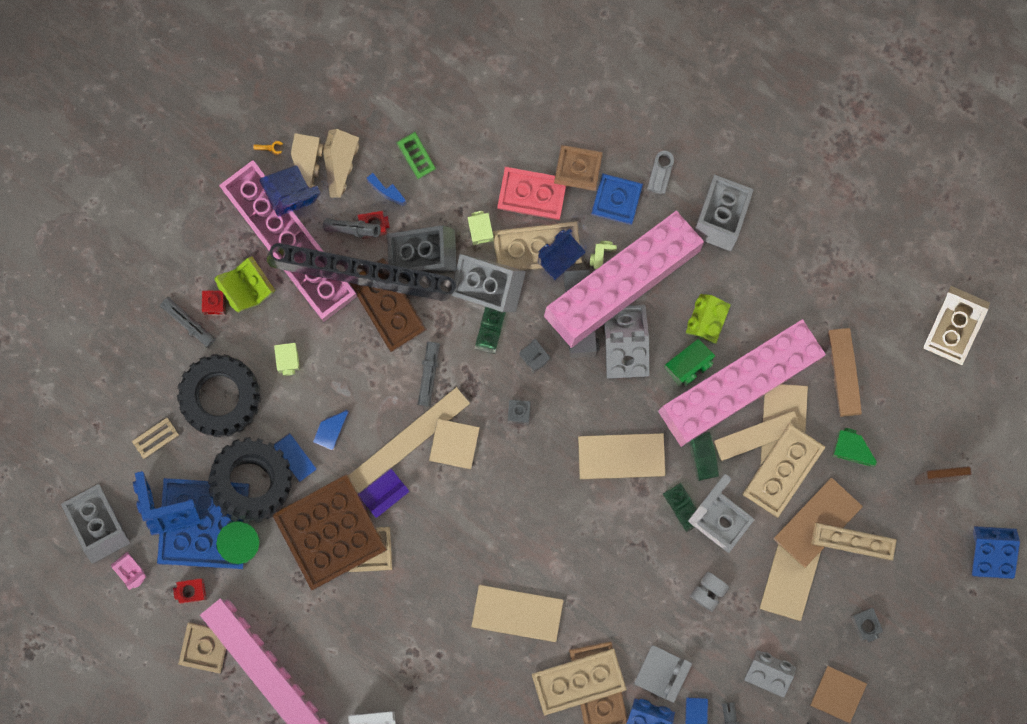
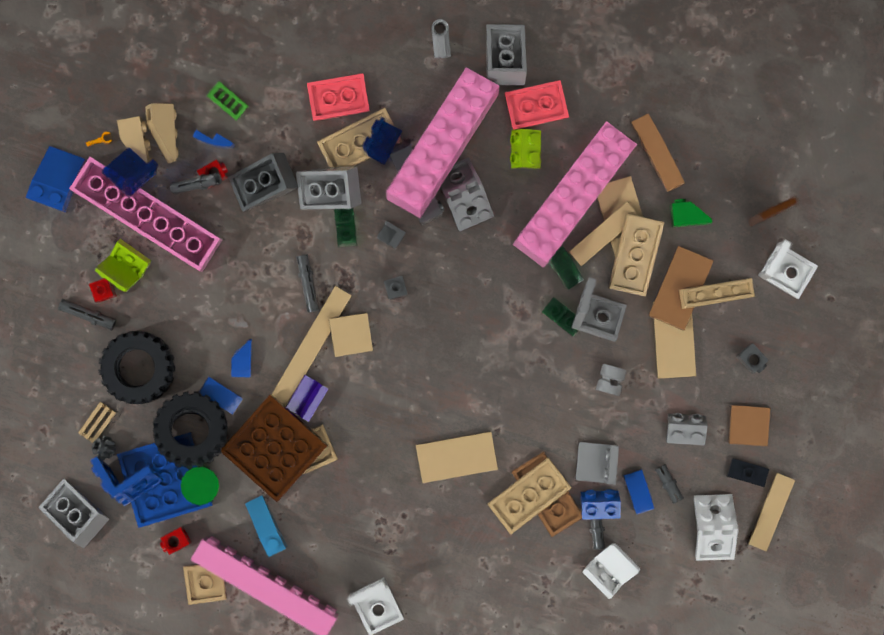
camera: 20 degrees left, 5 degrees up
bright pink bracket [111,552,146,590] -> none
black beam [266,243,456,301] -> none
yellowish green brick [274,343,300,376] -> none
reddish brown tile [349,258,427,352] -> none
yellowish green brick [468,211,494,245] -> none
medium nougat tile [554,145,603,191] -> none
tan tile [578,433,665,480] -> none
yellowish green bracket [590,241,617,272] -> none
blue tile [591,173,643,225] -> none
green slope [664,339,715,387] -> none
tan slope [923,286,990,365] -> none
blue bracket [972,526,1020,579] -> none
none -> blue slope [25,146,86,213]
none -> dark grey gear [92,435,116,460]
none -> dark azure slope [245,495,288,557]
none -> coral plate [504,80,569,130]
none -> white bracket [758,240,818,299]

